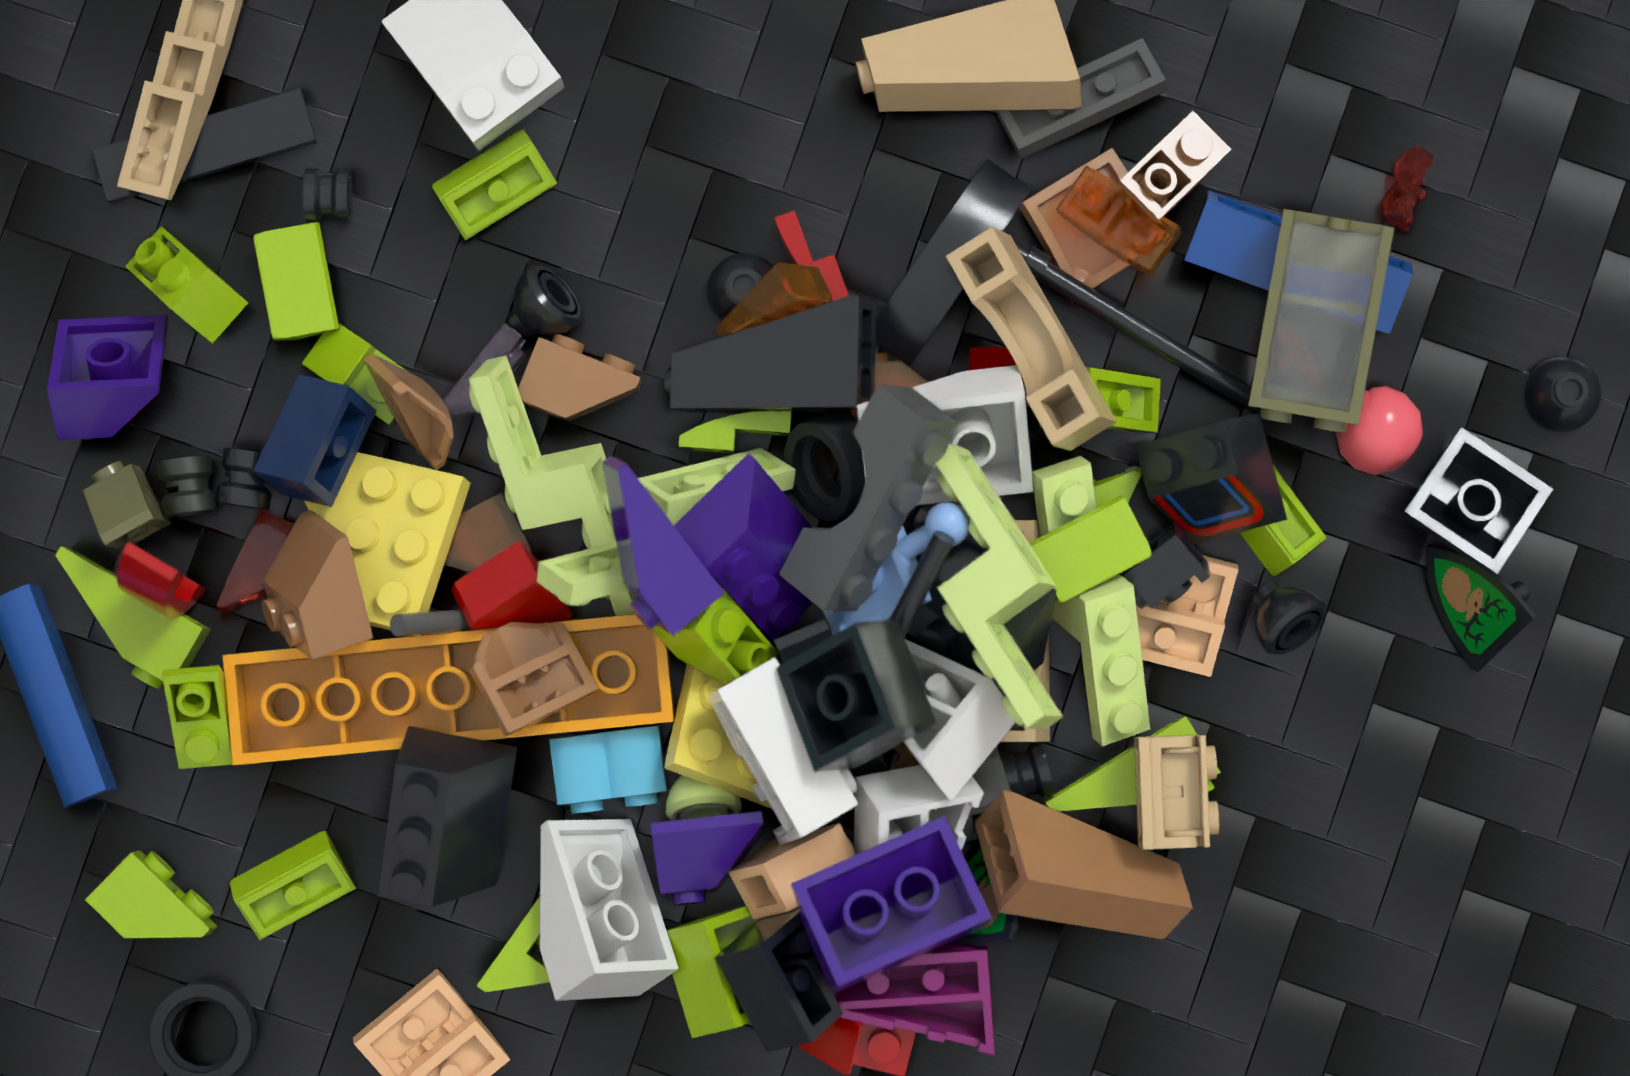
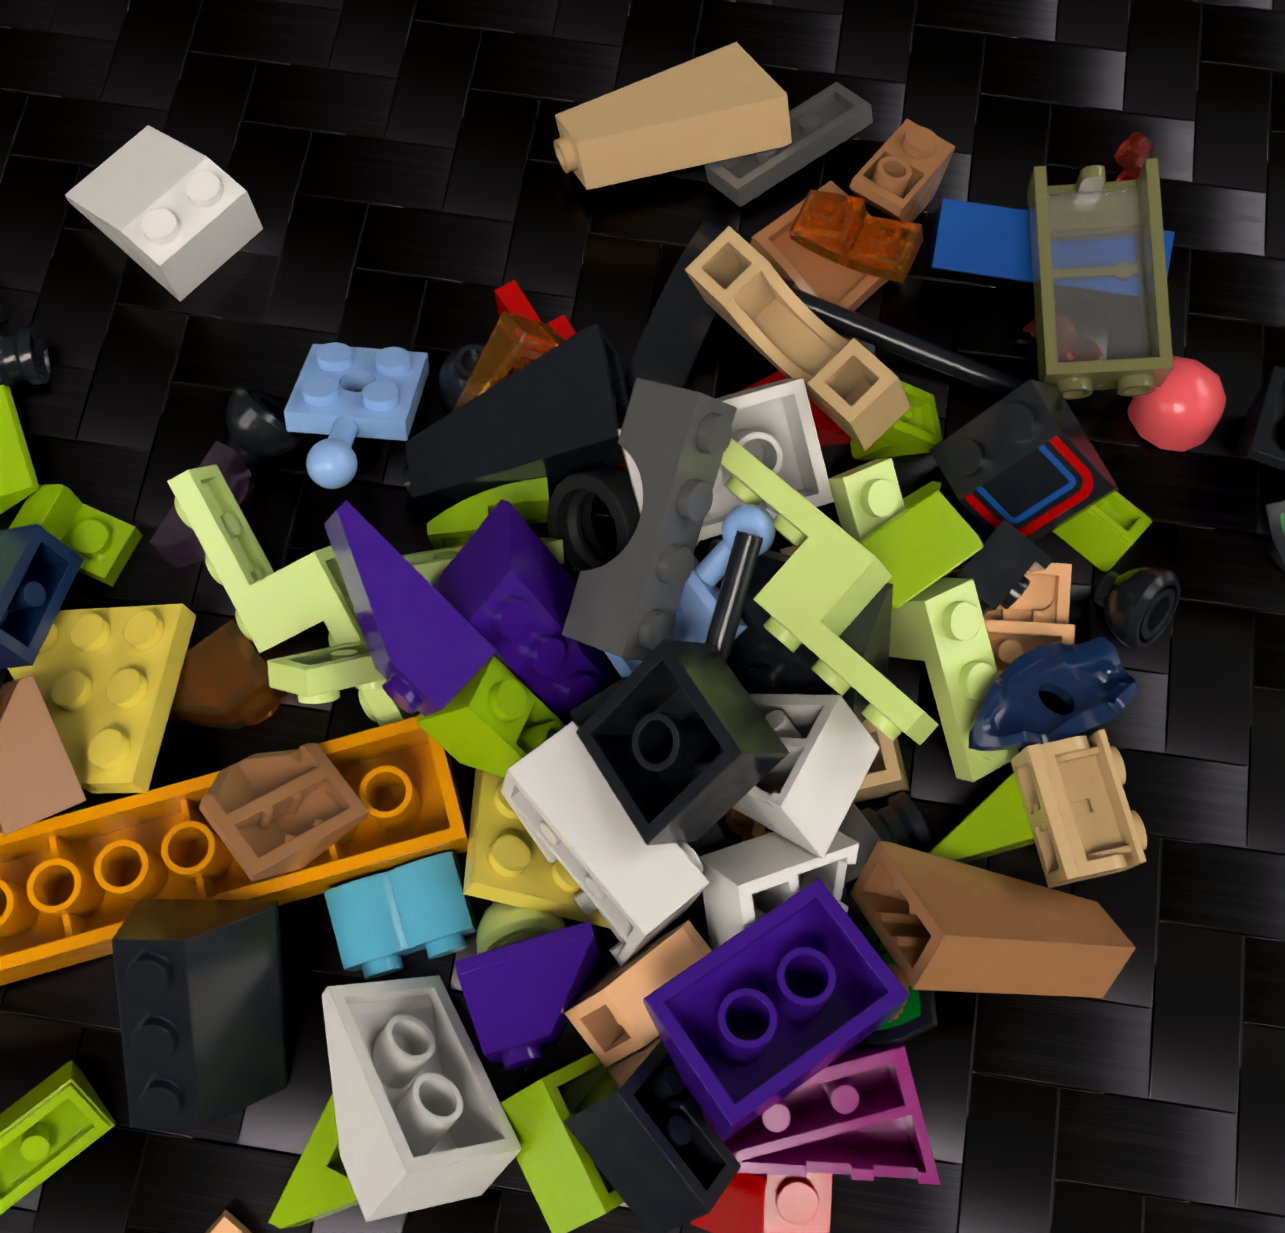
camera: 10 degrees left, 15 degrees down
medium nougat slope [363,354,454,470] -> none
dark grey bar [390,610,491,636] -> none
lime slope [432,130,557,240] -> none
red slope [451,541,572,630] -> none
medium nougat slope [518,334,643,422] -> none
none -> light blue plate [284,342,429,489]
none -> dark blue piece [969,637,1140,751]

